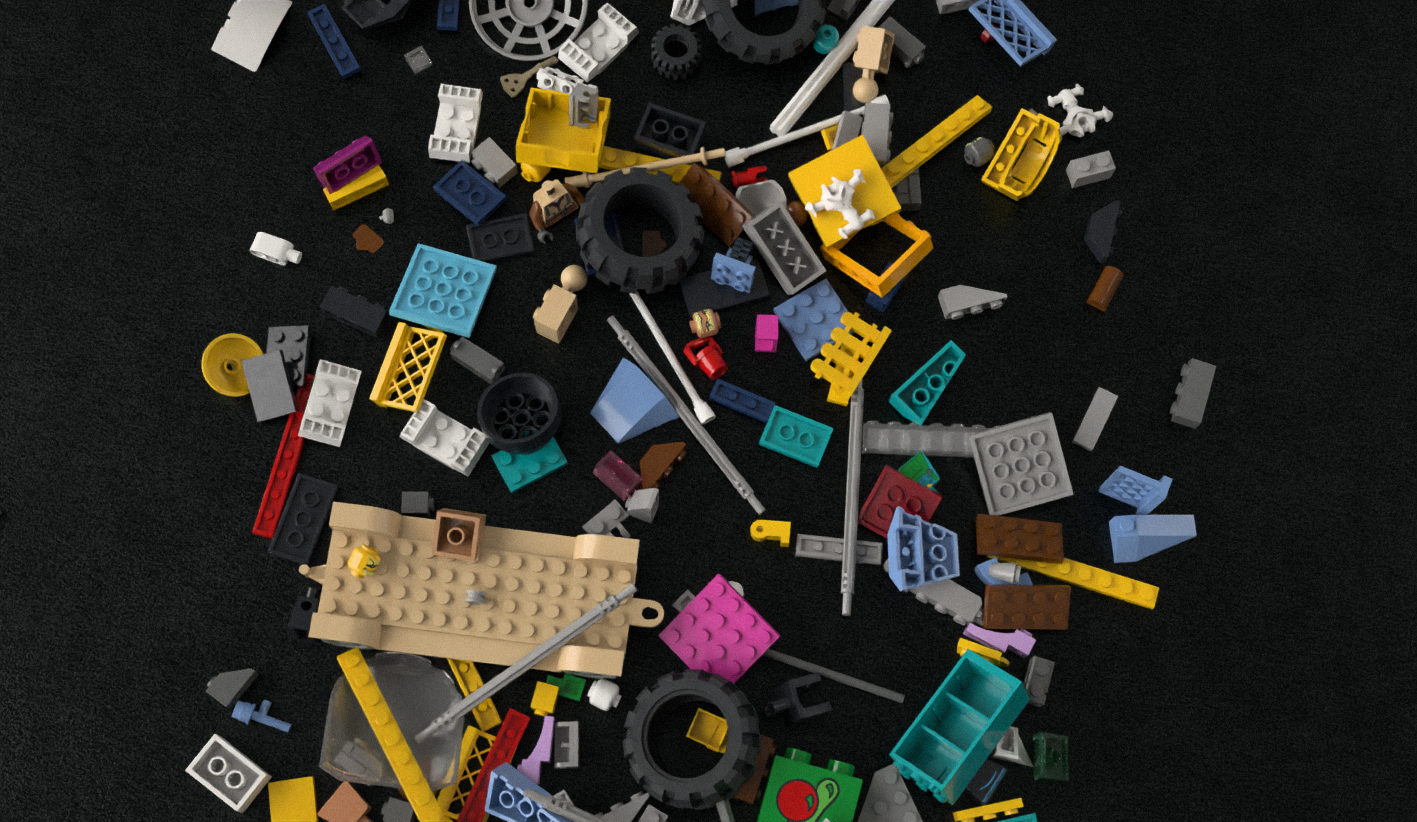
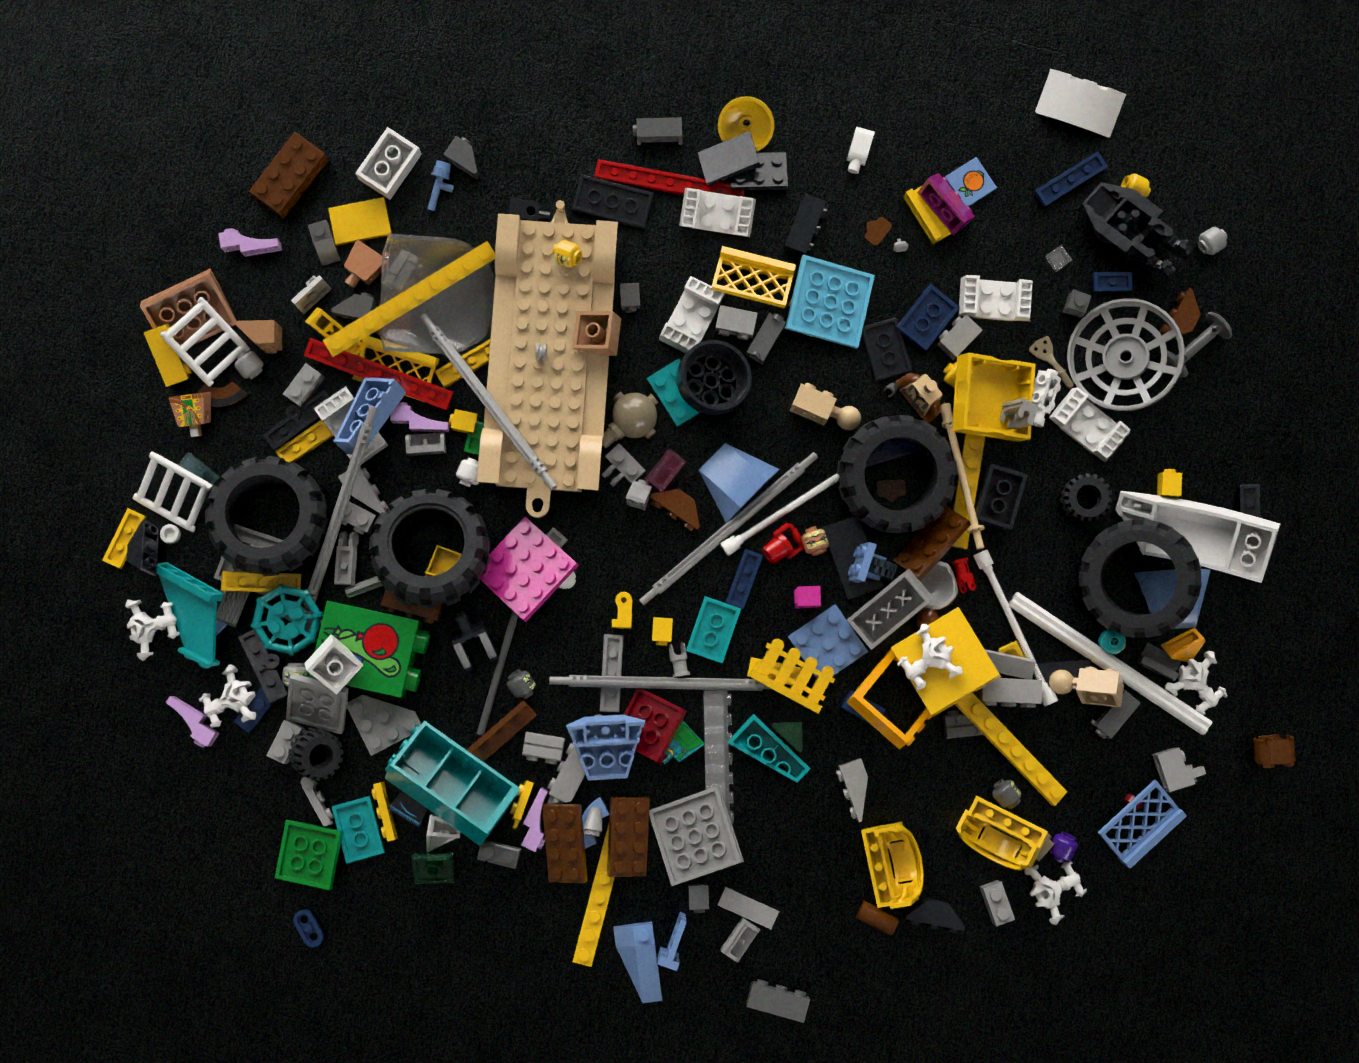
camera: 85 degrees right, 10 degrees up
none -> reddish brown fence [467,700,537,762]
none -> dark grey head [507,669,535,699]
none -> light grey brick [522,732,565,764]
none -> dark tan piece [602,392,658,449]
none -> dark grey brick [633,117,682,145]
none -> yellow brick [652,617,673,646]
none -> light grey piece [668,642,690,678]
none -> dark grey brick [688,883,709,913]
none -> light grey brick [715,305,757,340]
none -> light grey hinge [720,917,760,962]
none -> clear green slope [769,722,803,753]
none -> yellow piece [861,822,924,909]
none -> medium blue tile [945,157,997,206]
none -> dark purple head [1049,832,1078,862]
none -> dark grey brick [1063,289,1091,318]

